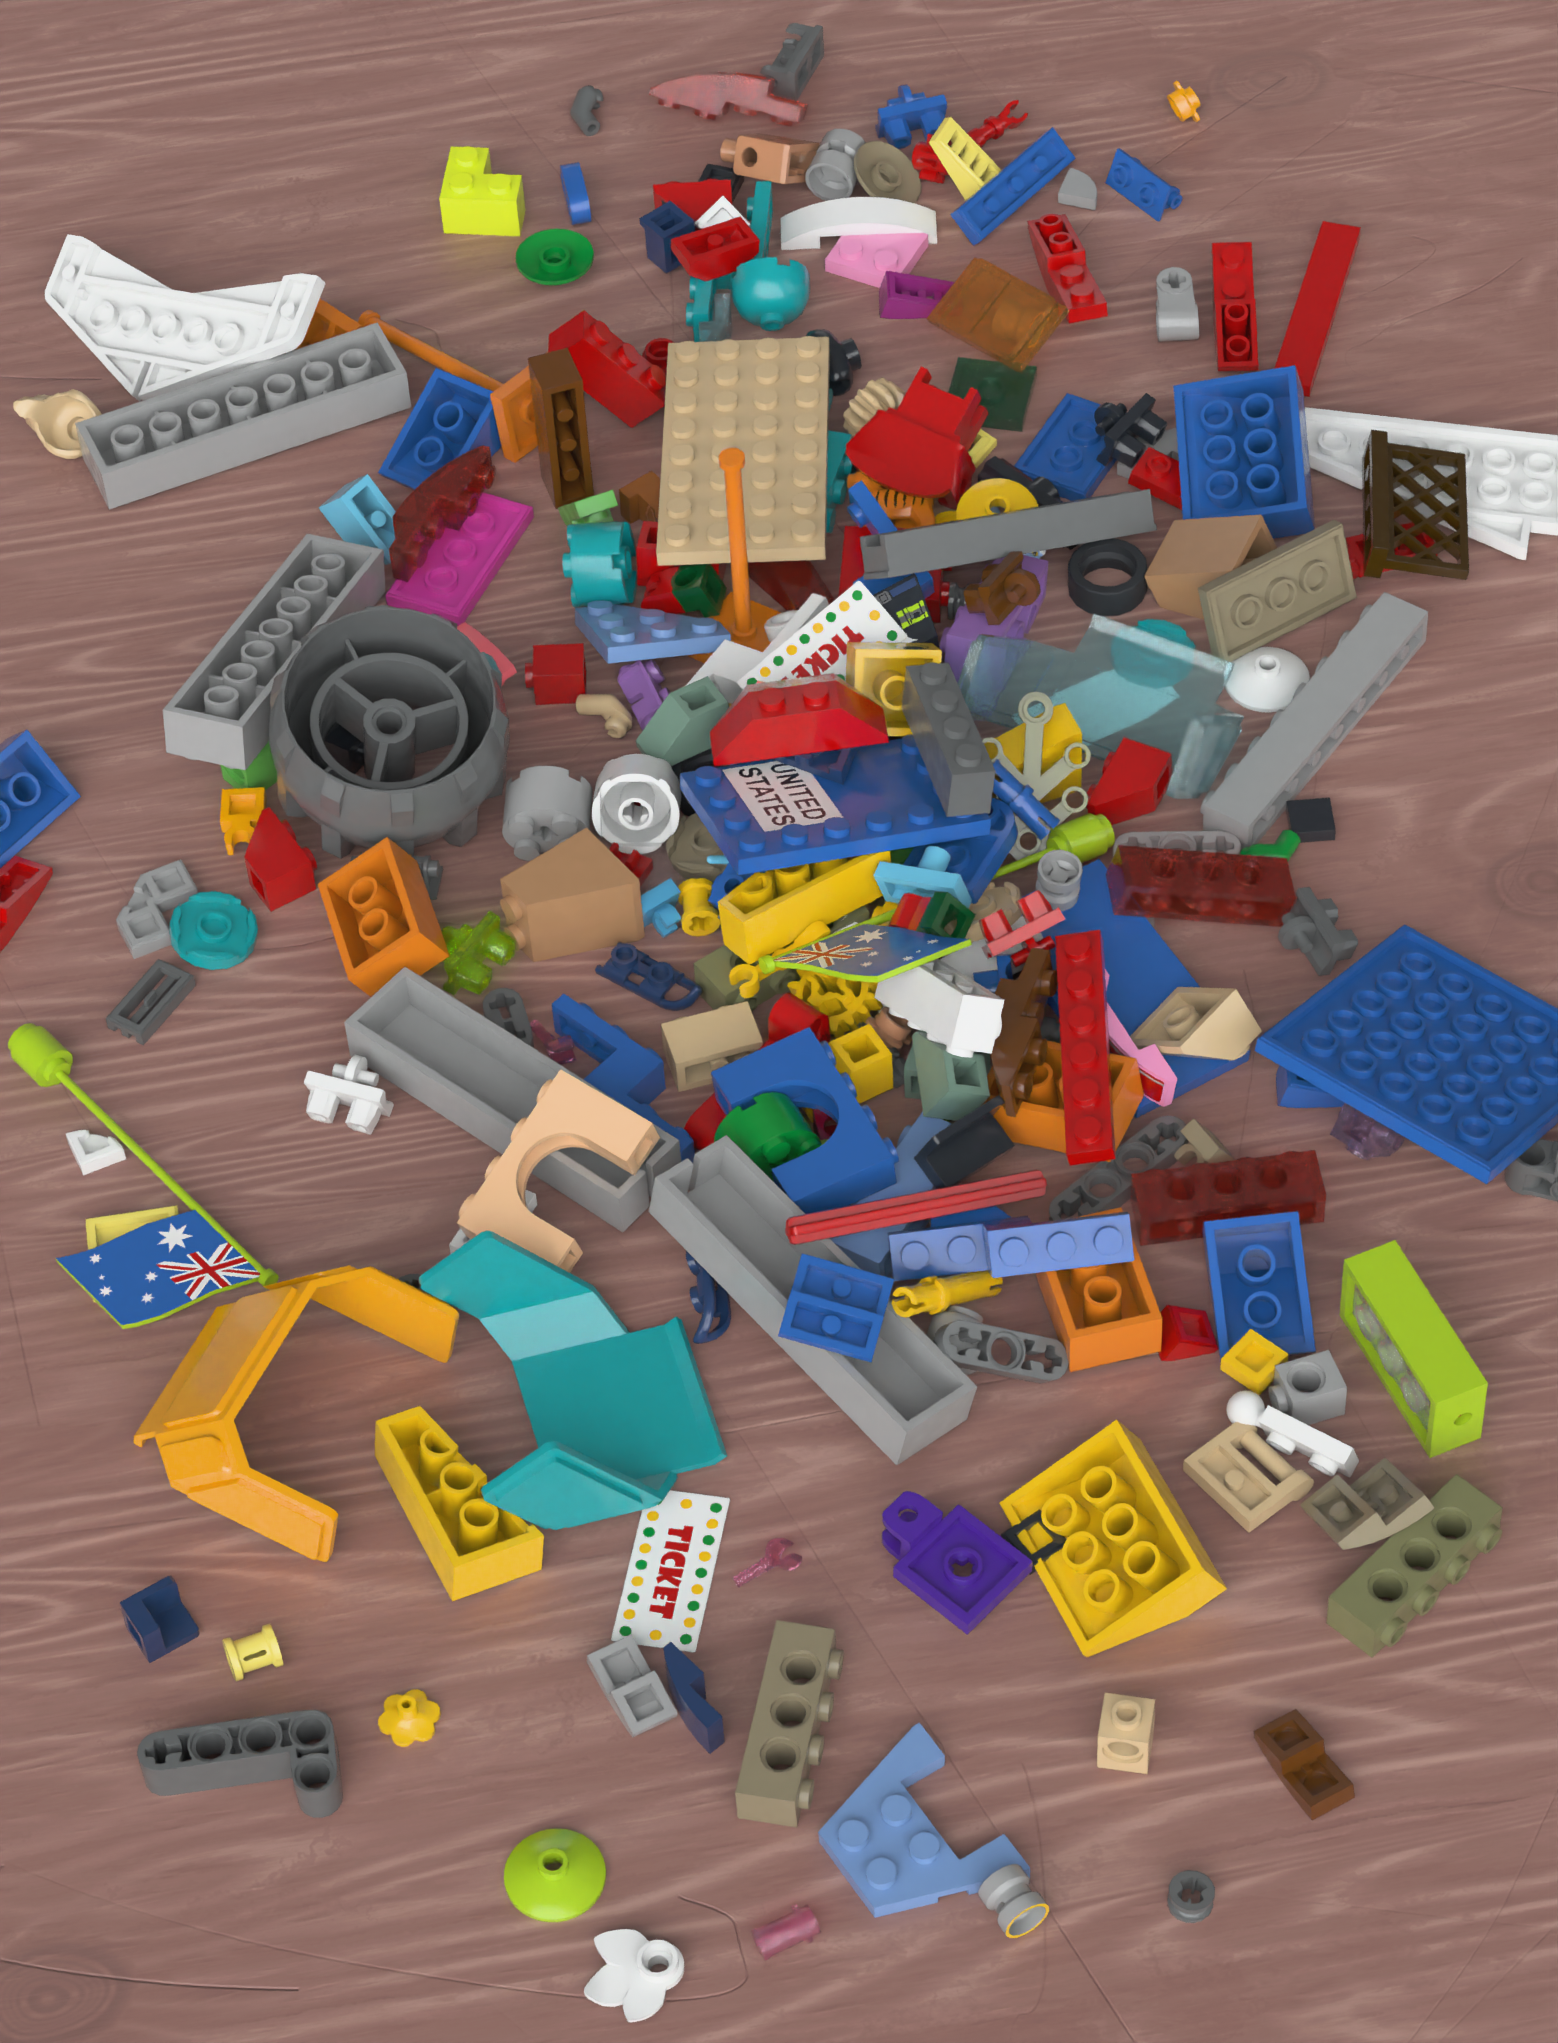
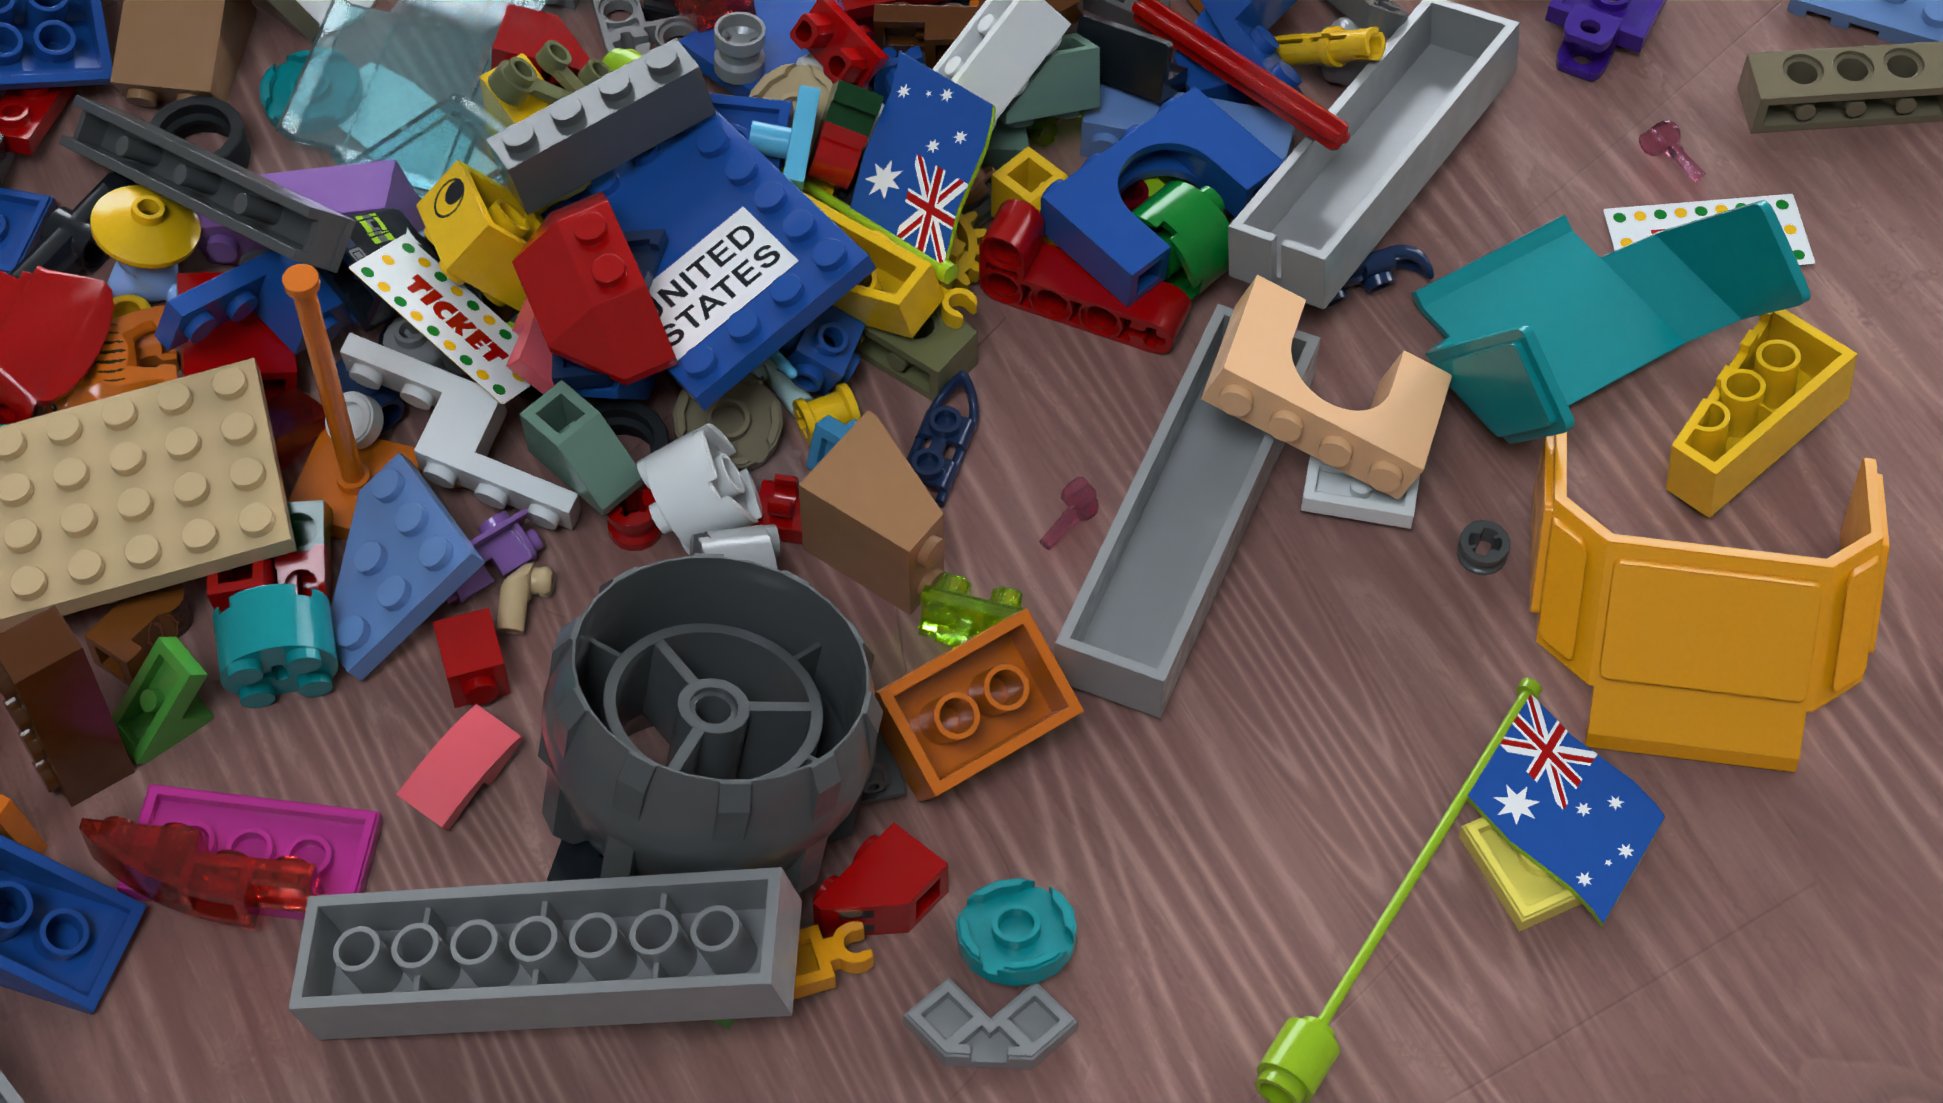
camera: 110 degrees left, 5 degrees up
white tile [66,1130,126,1176] -> none
dark grey tile [106,959,196,1045] -> none
white hips [304,1055,394,1134] -> none
medium azure slope [319,474,417,565] -> none
dark grey beam [483,988,534,1048] -> none
blue bracket [552,994,695,1163] -> none
light grey slope [586,1634,678,1738] -> none
tan brick [661,1001,763,1092] -> none
dark blue slope [663,1642,725,1754] -> none
blue slope [778,1253,894,1362] -> none
reddish brown hips [964,551,1041,625] -> none

